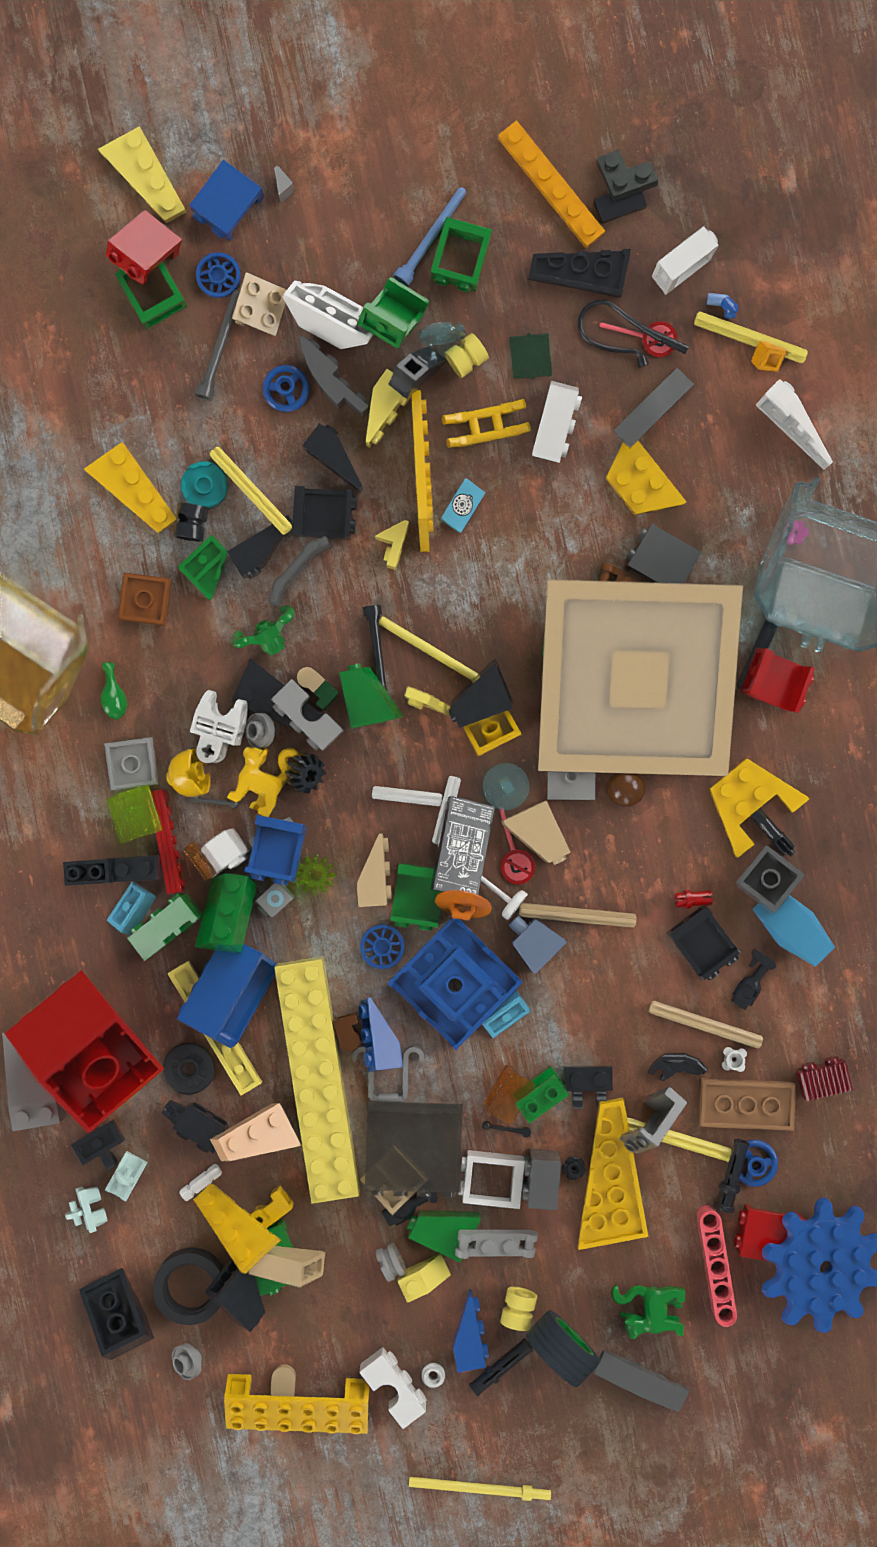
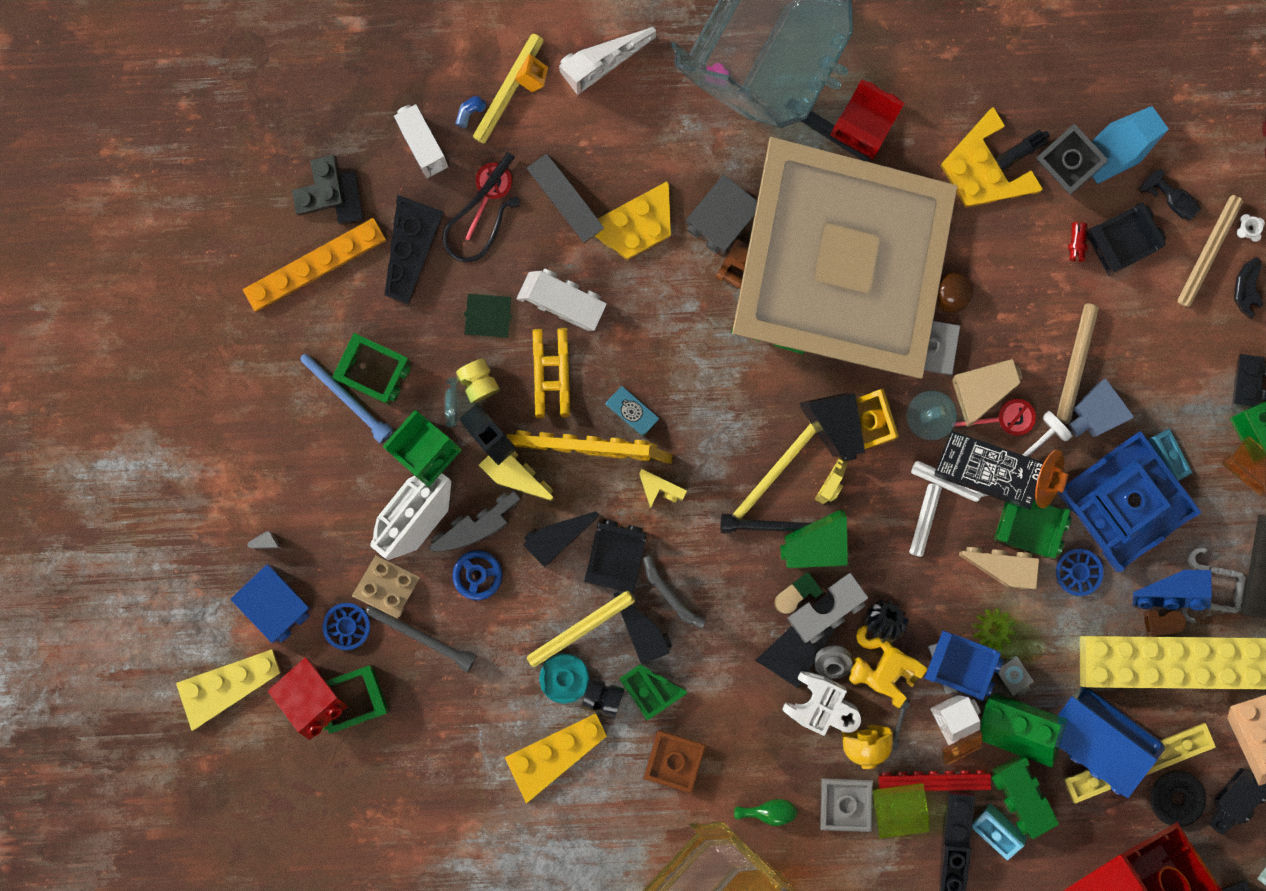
camera: 80 degrees left, 5 degrees down
green piece [231,605,295,656] -> none

